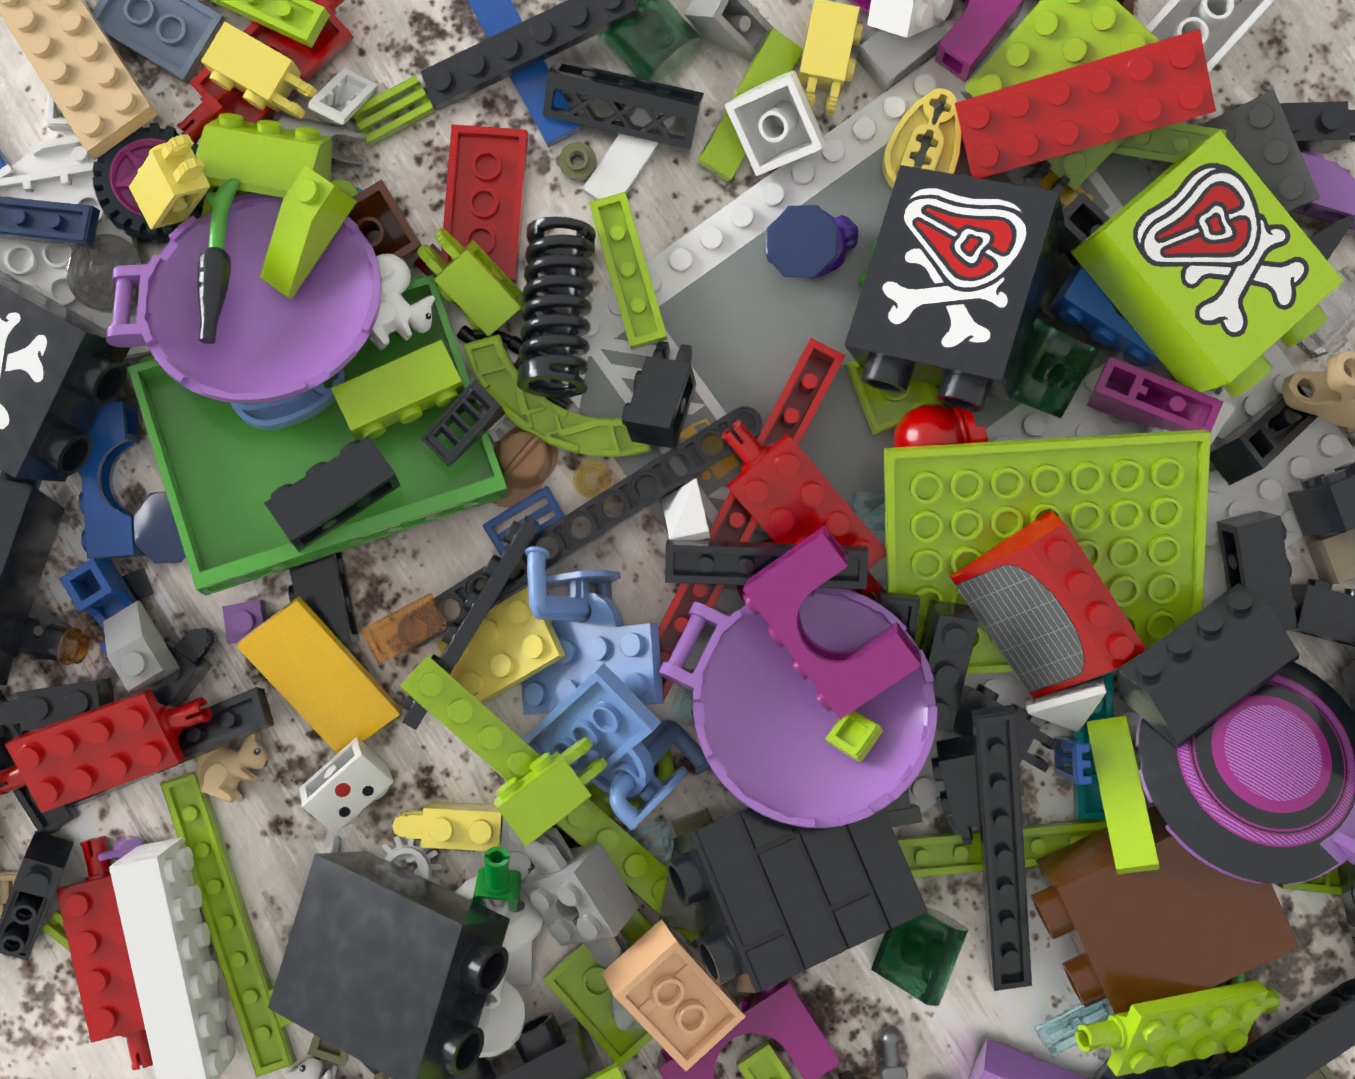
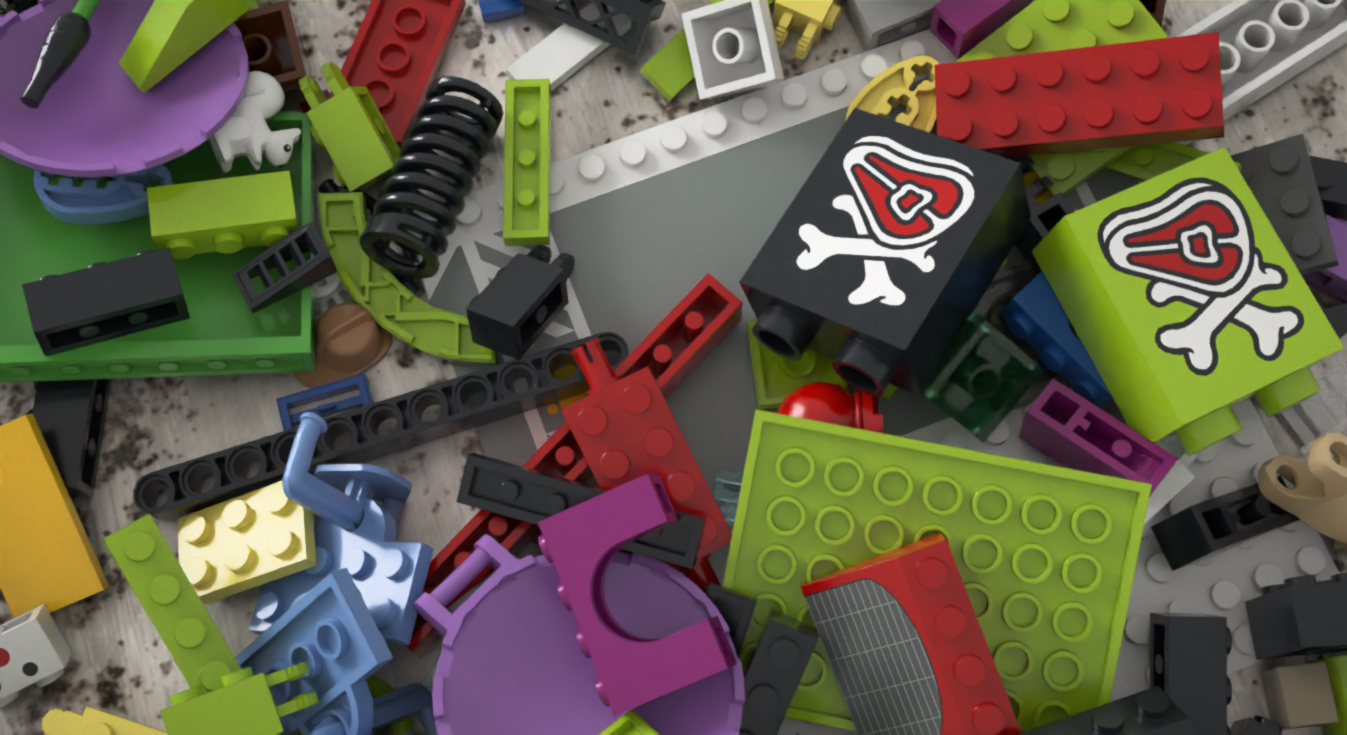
camera: 15 degrees right, 15 degrees down
clear orange tile [360,593,449,665] -> none
black plate [401,515,539,730] -> none
olive plate [559,142,597,181] -> none
clear yellow plate [573,460,612,498] -> none
white slope [661,478,710,540] -> none
dark blue piece [765,205,859,279] -> none

